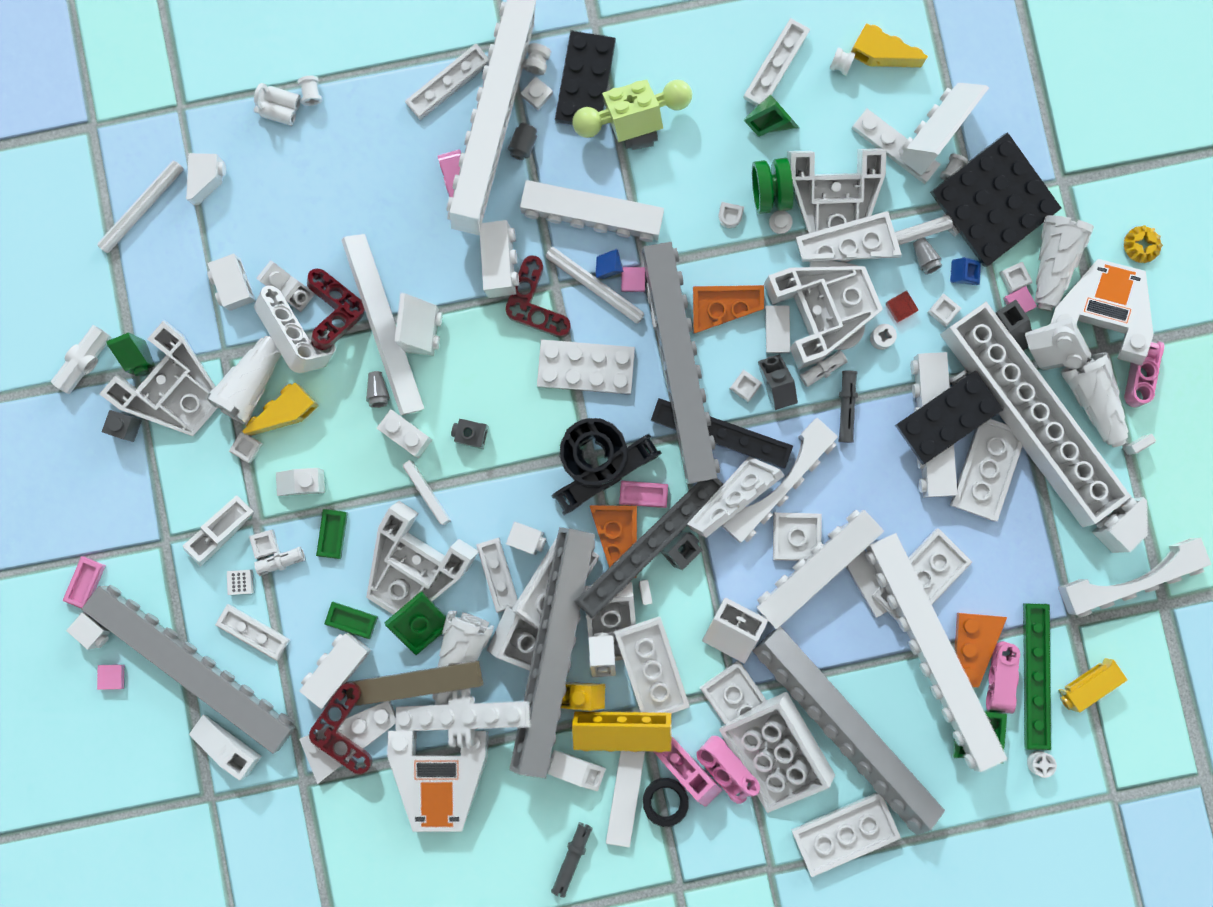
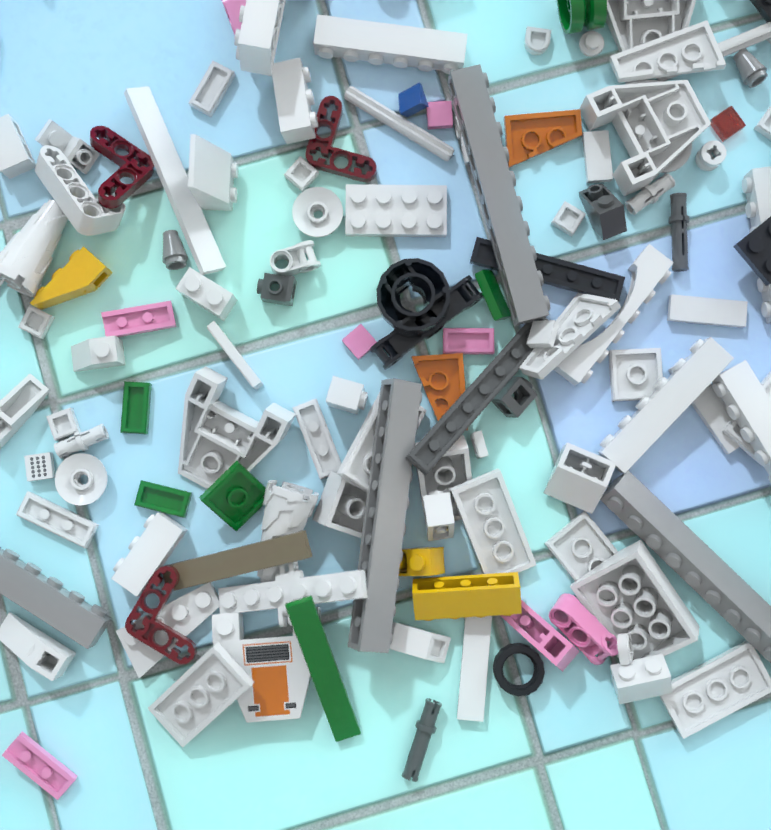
camera: 10 degrees left, 0 degrees up
none -> bright pink hinge [2,731,77,800]
none -> white dish [55,453,108,505]
none -> bright pink hinge [101,301,176,337]
none -> white plate [147,642,254,748]
none -> white tile [188,61,236,118]
none -> white piece [270,240,321,276]
none -> white tile [284,156,320,192]
none -> green tile [285,595,361,742]
none -> white dish [292,187,343,237]
none -> bright pink tile [342,324,377,360]
none -> green tile [475,270,511,321]
none -> white tile [526,320,560,348]
none -> white brick [610,654,672,705]
none -> white tile [617,633,634,665]
none -> white tile [667,294,748,328]

